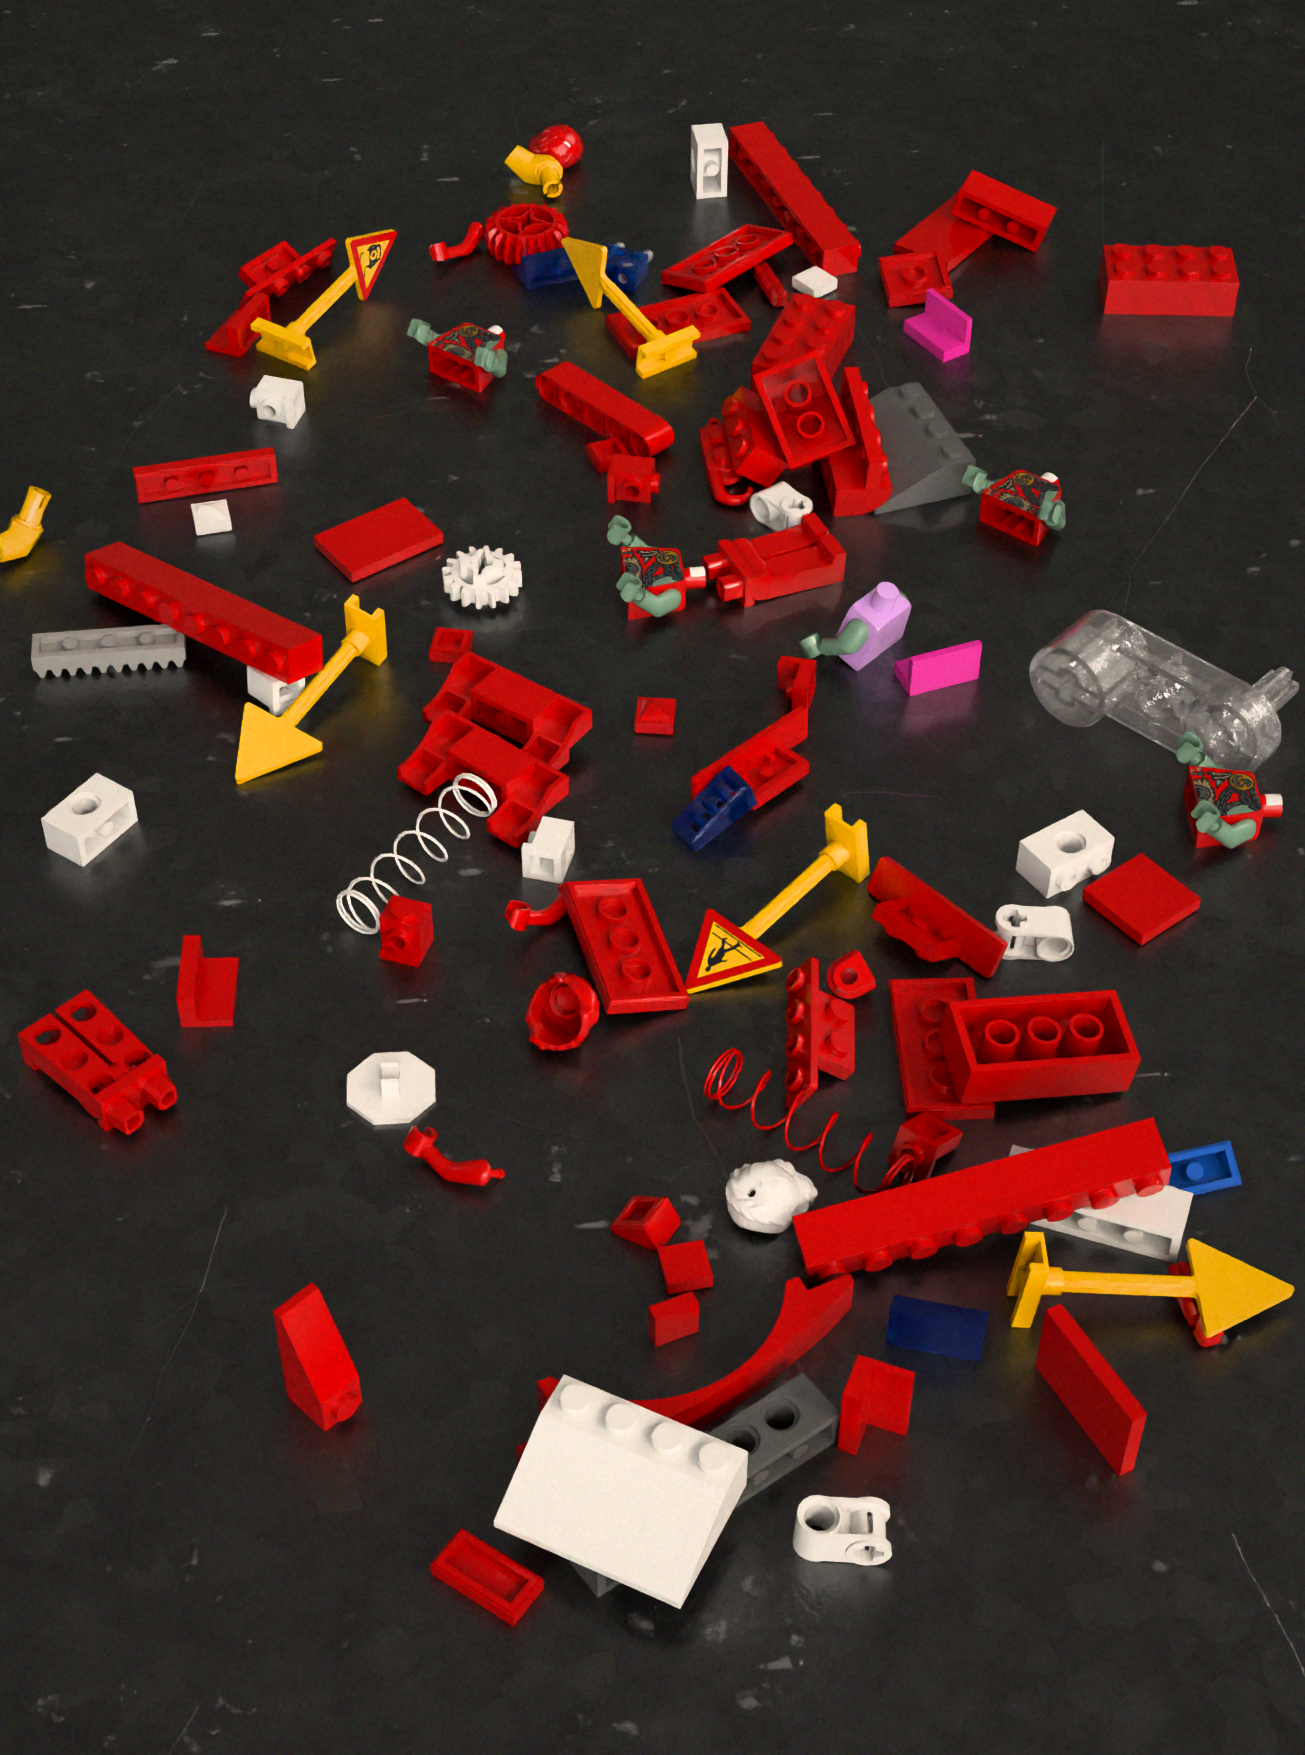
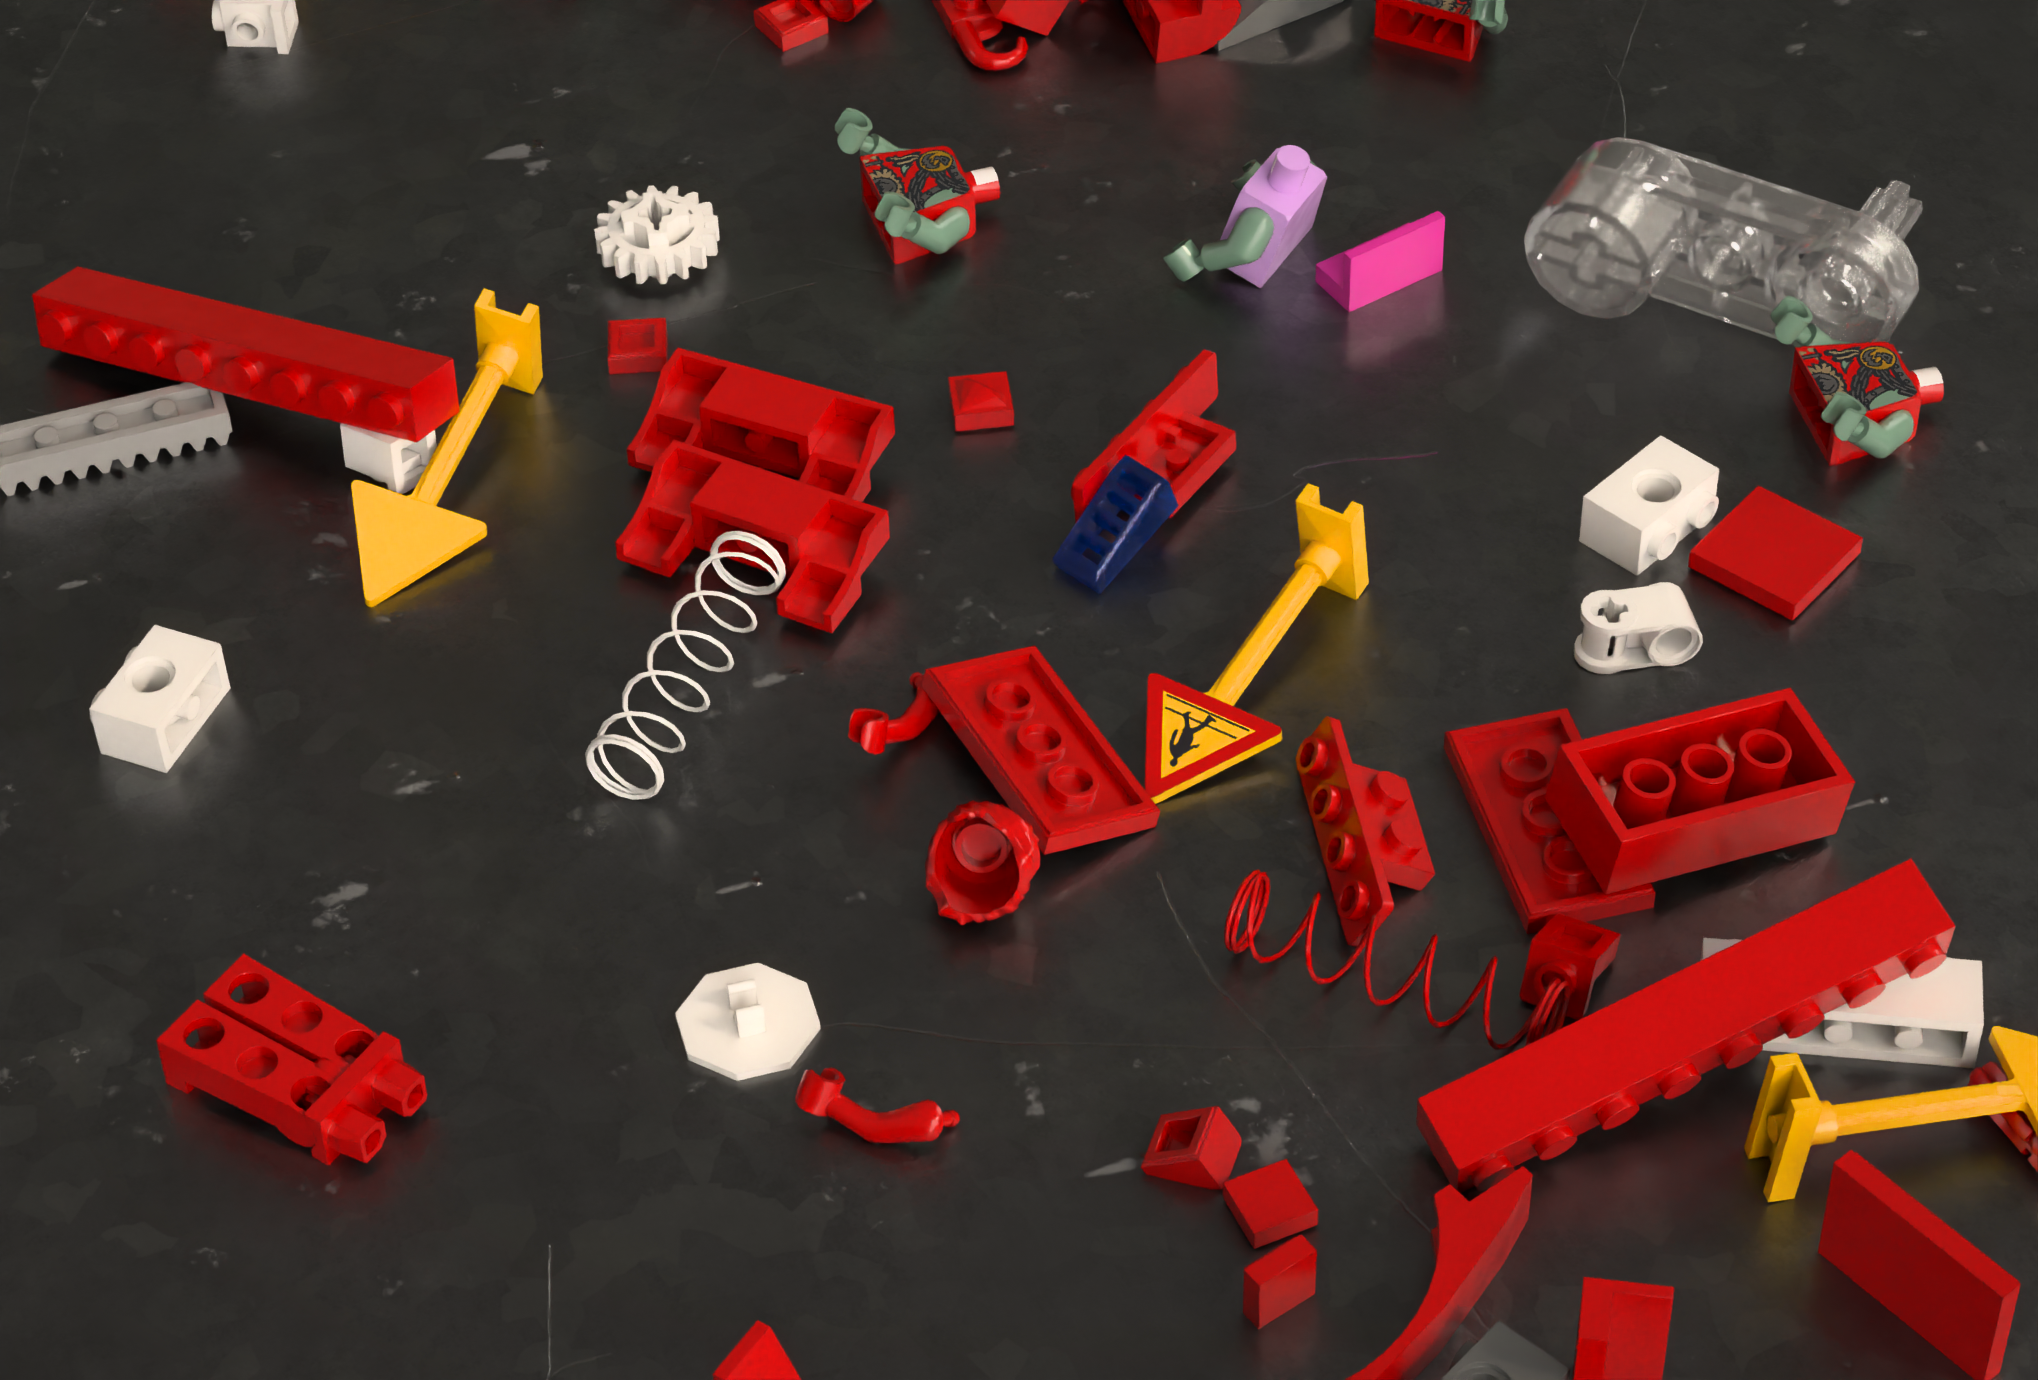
camera: 10 degrees left, 0 degrees up
red tile [133,447,278,503] -> none
red panel [176,935,239,1027] -> none
white tile [191,499,232,536] -> none
red tile [313,497,444,583] -> none
red brick [379,895,434,968] -> none
white brick [521,816,575,884] -> none
red brick [607,454,661,504] -> none
red hips [702,512,846,608] -> none
white hair [726,1159,818,1234] -> none
white piece [750,481,813,532] -> none
red bracket [777,655,817,712] -> none
red piece [826,949,877,1000] -> none
red bracket [867,856,1008,978] -> none
clear blue panel [886,1294,989,1362] -> none
blue slope [1167,1140,1242,1196] -> none

